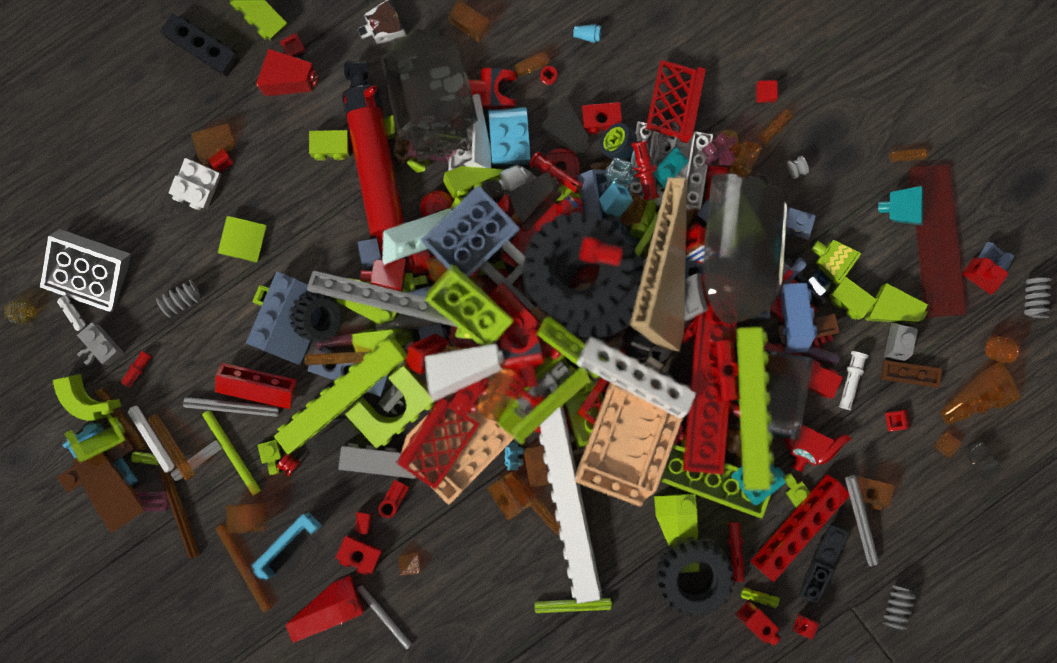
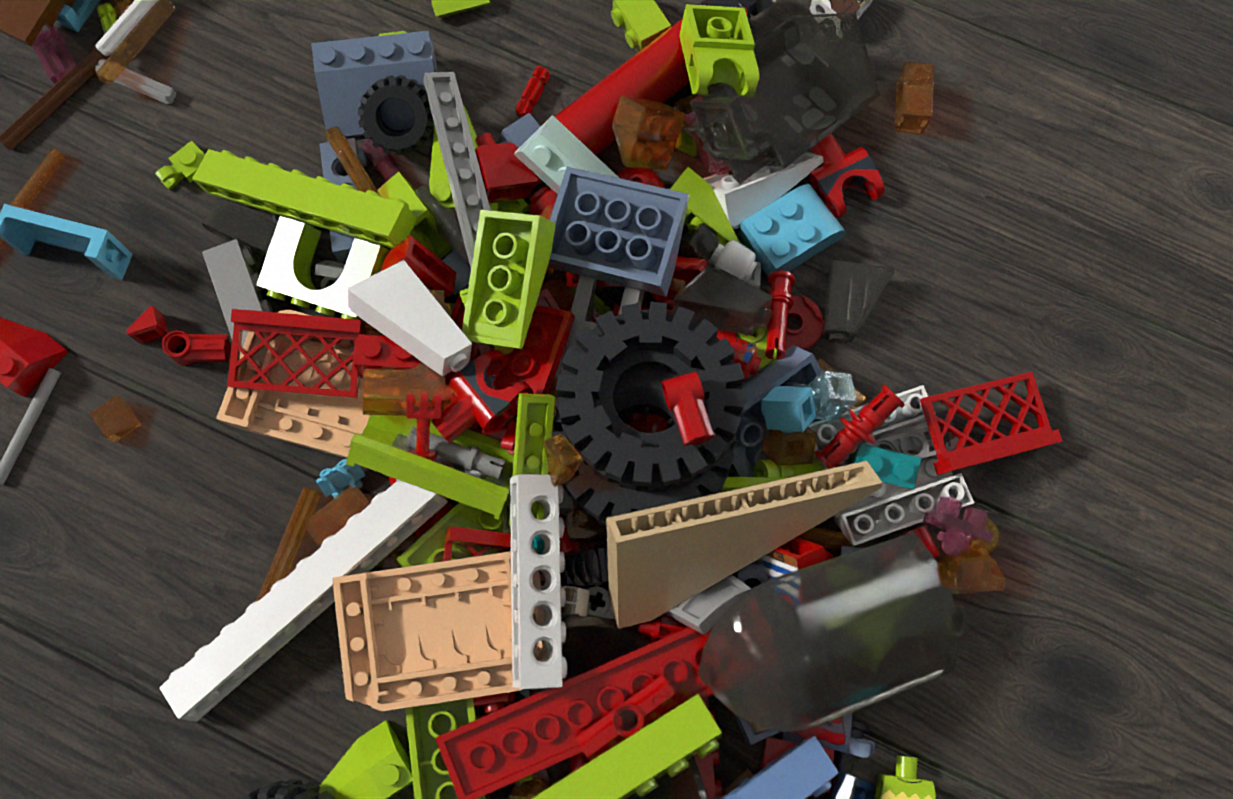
camera: 65 degrees right, 10 degrees down
light grey axle [183,397,279,417] -> none
lime piece [202,410,261,496] -> none
red brick [215,363,297,409] -> none
clear orange brick [226,503,267,533] -> none
red wheel [277,454,301,477] -> none
red brick [336,535,383,575] -> none
clear orange brick [487,472,533,521] -> none
clear orange beam [514,52,550,76] -> none
lime axle [535,598,612,613] -> none
red bush [540,66,557,85] -> none
medium azure cone [574,24,602,43] -> none
red brick [581,102,622,134] -> none
black wheel [600,123,637,162] -> none
red slope [756,80,778,103] -> none
clear orange pin [759,109,793,144] -> none
sand blue torso [774,208,816,240] -> none
light grey wheel [787,156,809,179] -> none
none -> red axle [515,66,550,118]
none -> clear orange slope [543,434,582,487]
none -> clear orange slope [612,96,686,171]
none -> lime brick [679,4,759,97]

